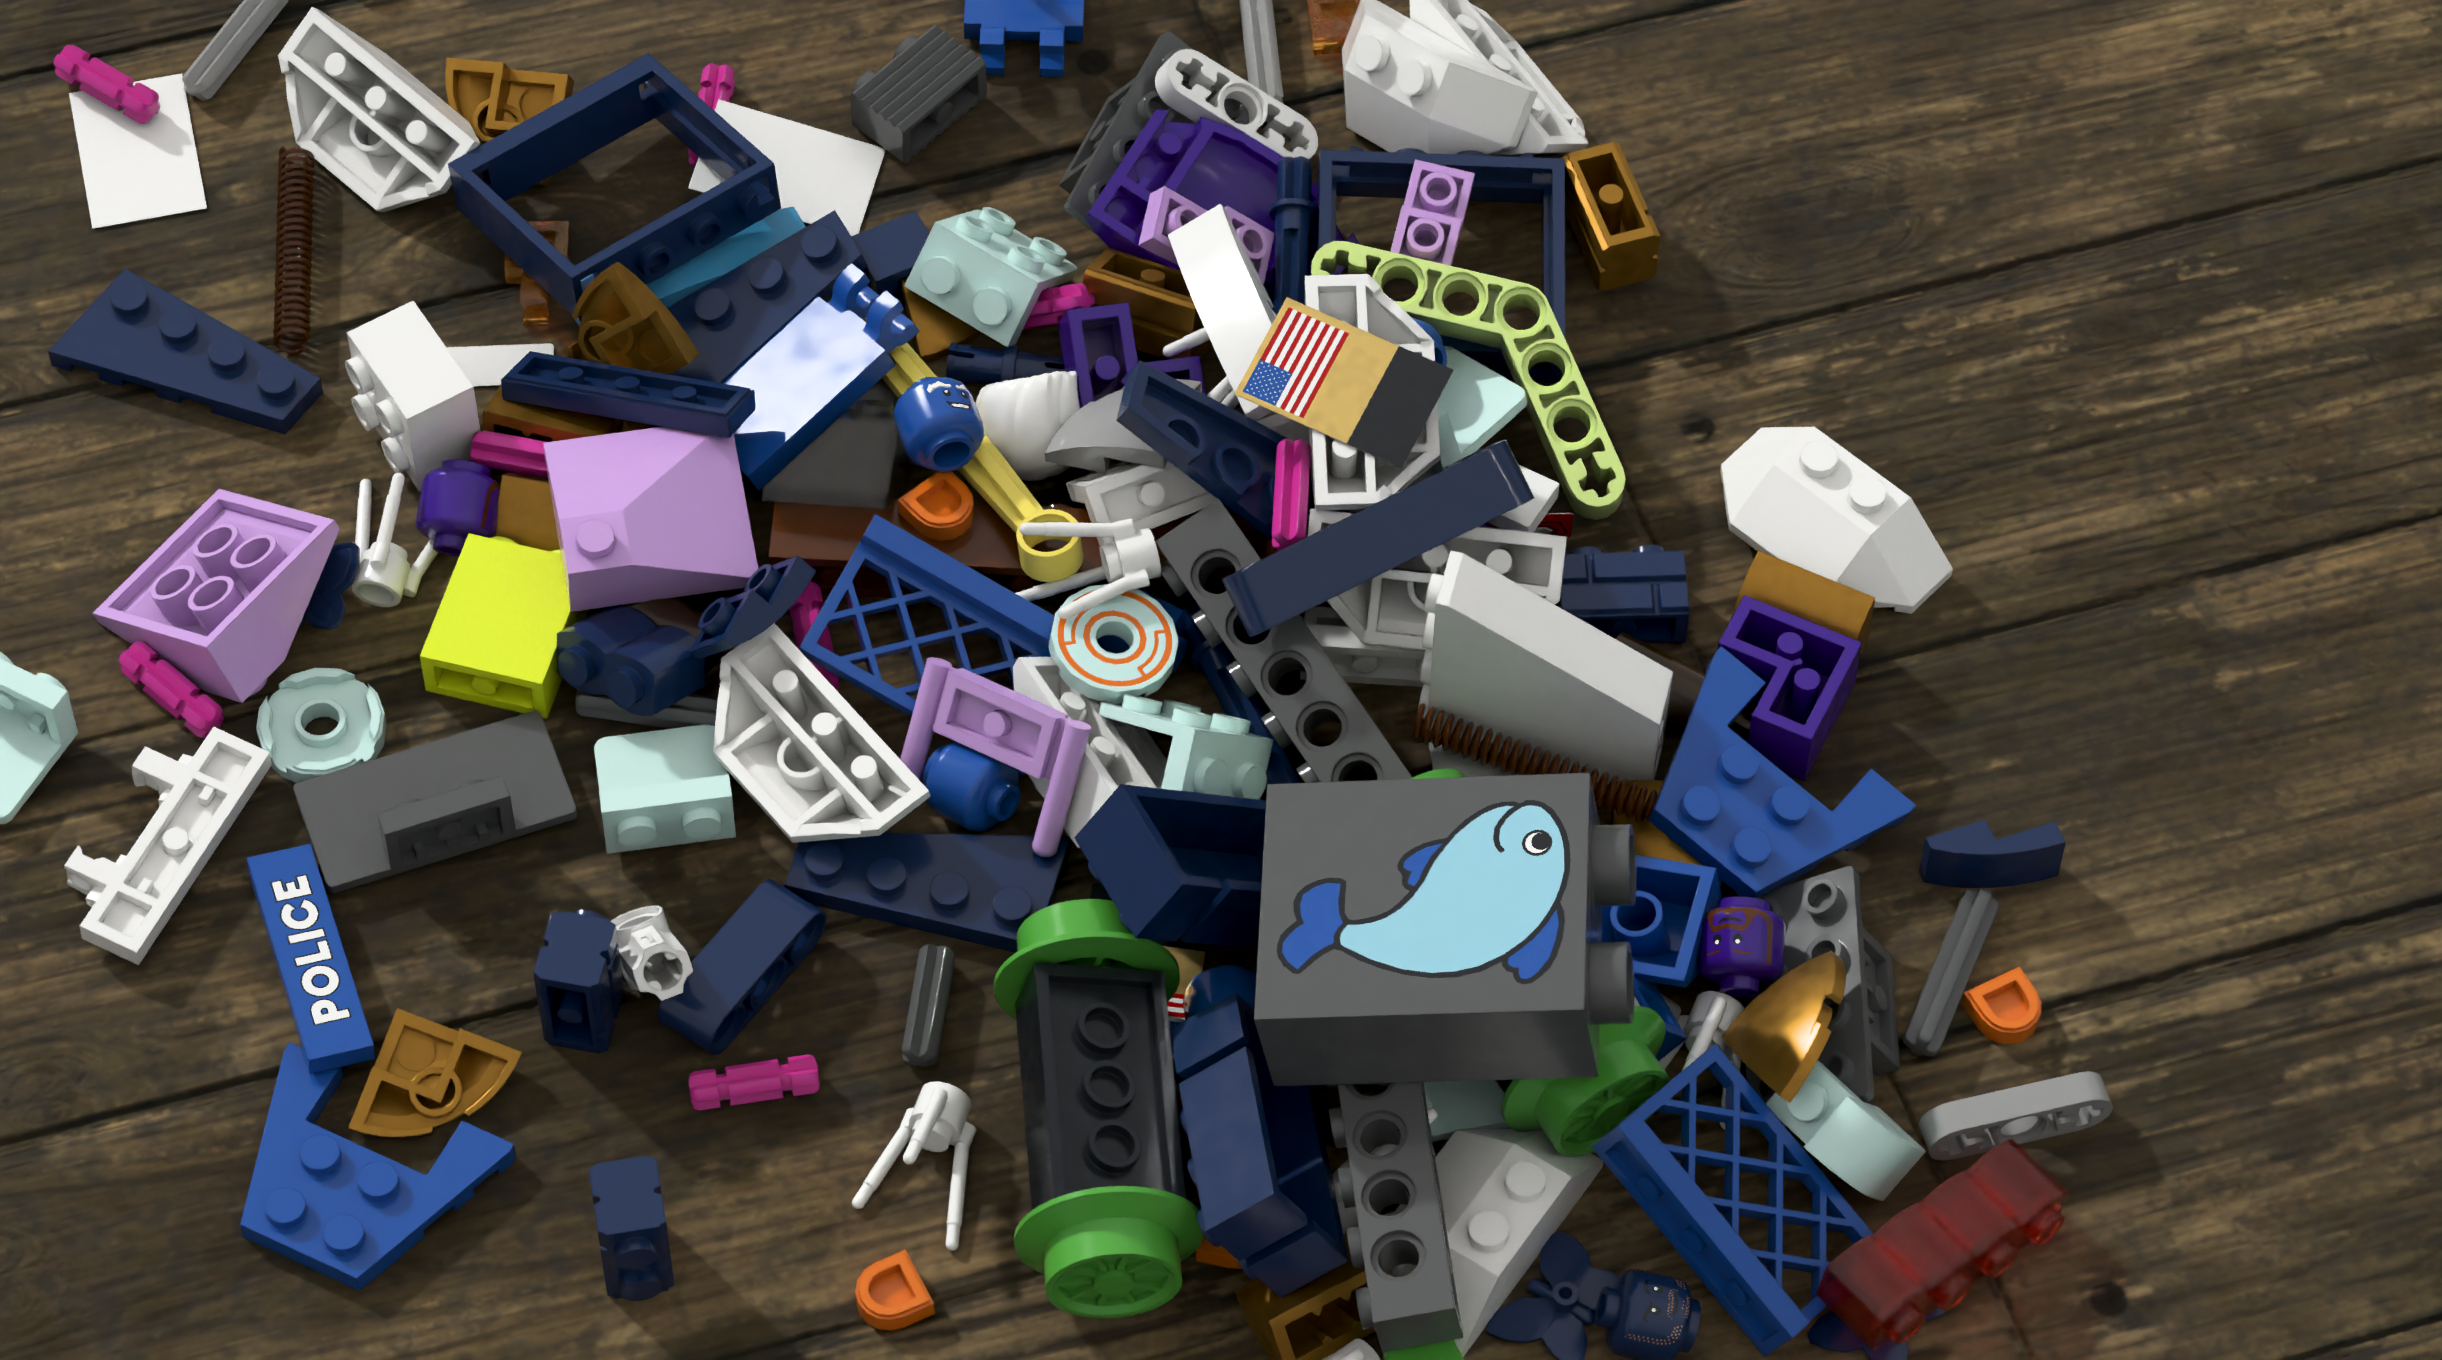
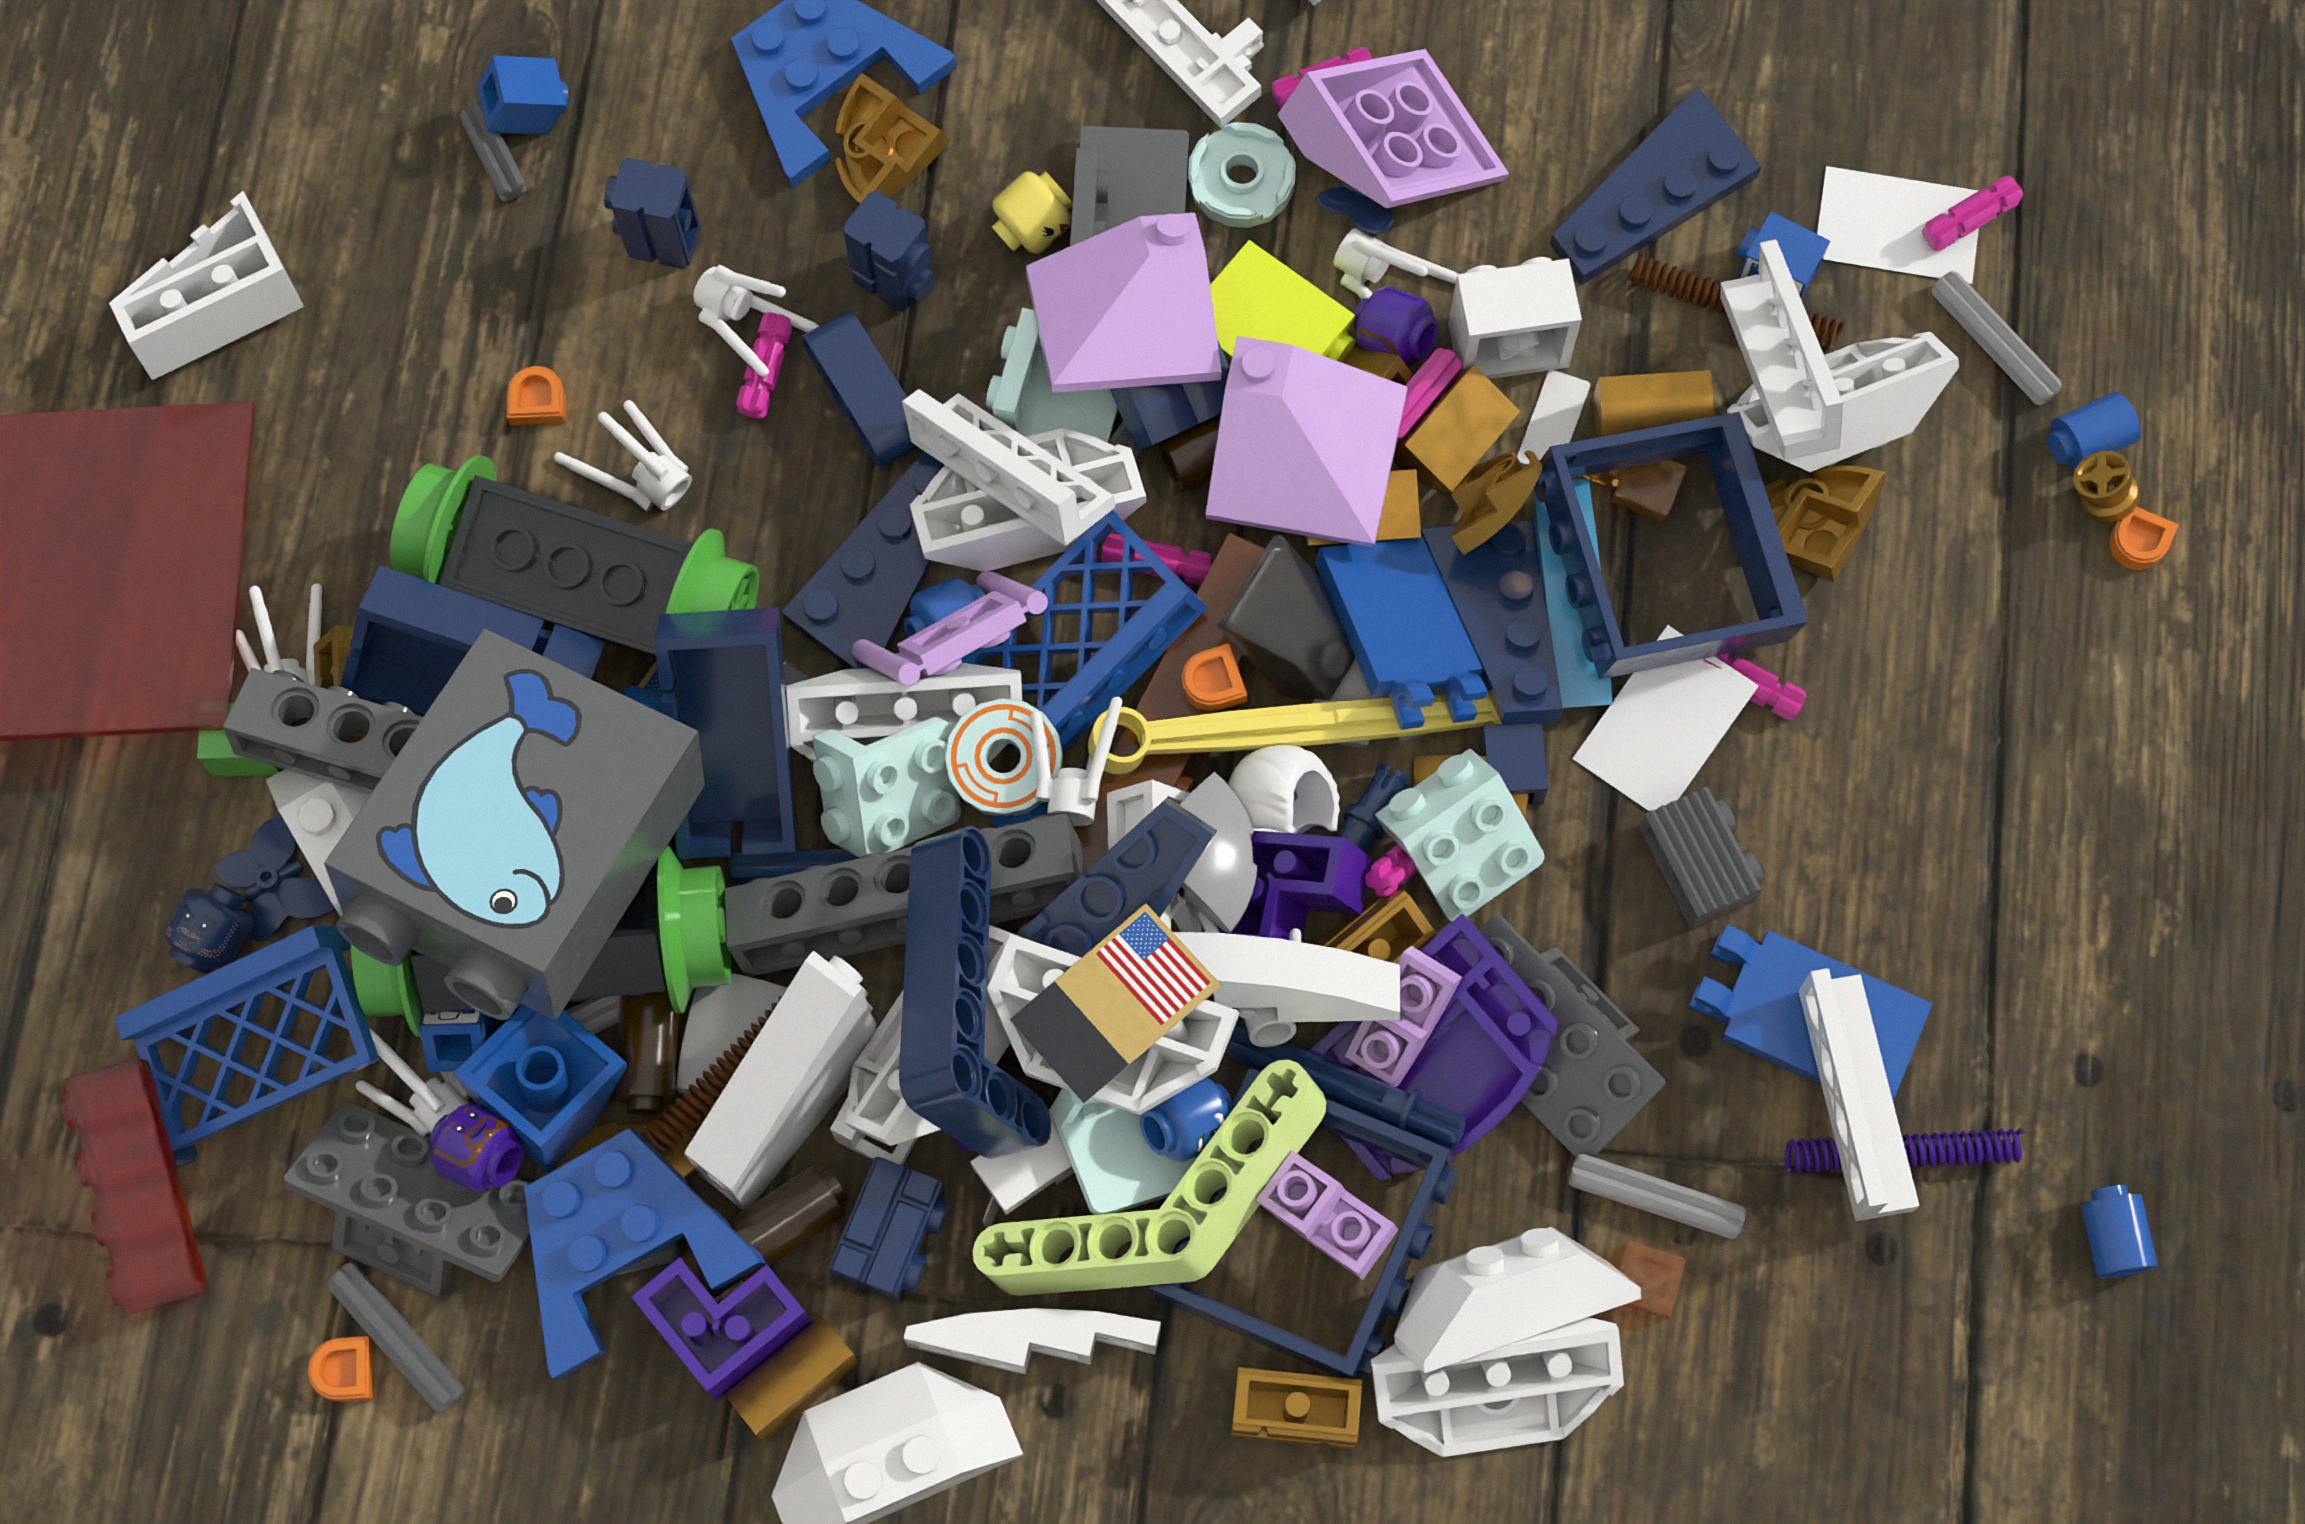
camera: 115 degrees right, 15 degrees up
blue tile [247,844,375,1074] -> none
dark blue tile [501,351,756,438] -> none
white piece [611,906,693,1001] -> none
dark blue slope [690,556,816,659] -> none
blue head [893,377,985,472] -> none
dark grey axle [902,944,955,1068] -> none
white beam [1155,49,1318,159] -> none
dark pink axle [1272,438,1311,551] -> none
pearl gold brick [1721,951,1846,1103] -> none
light aqua brick [1766,1060,1926,1201] -> none
dark blue slope [1919,819,2066,888] -> none
light grey beam [1919,1071,2113,1161] -> none
none -> white plant [693,265,819,377]
none -> white fence [902,389,1116,546]
none -> white slope [904,1308,1161,1375]
none -> light yellow head [992,171,1073,254]
none -> lavender slope [1026,213,1222,393]
none -> pearl gold brick [1592,370,1714,456]
none -> white fence [1720,239,1843,461]
none -> blue brick [1736,211,1831,300]

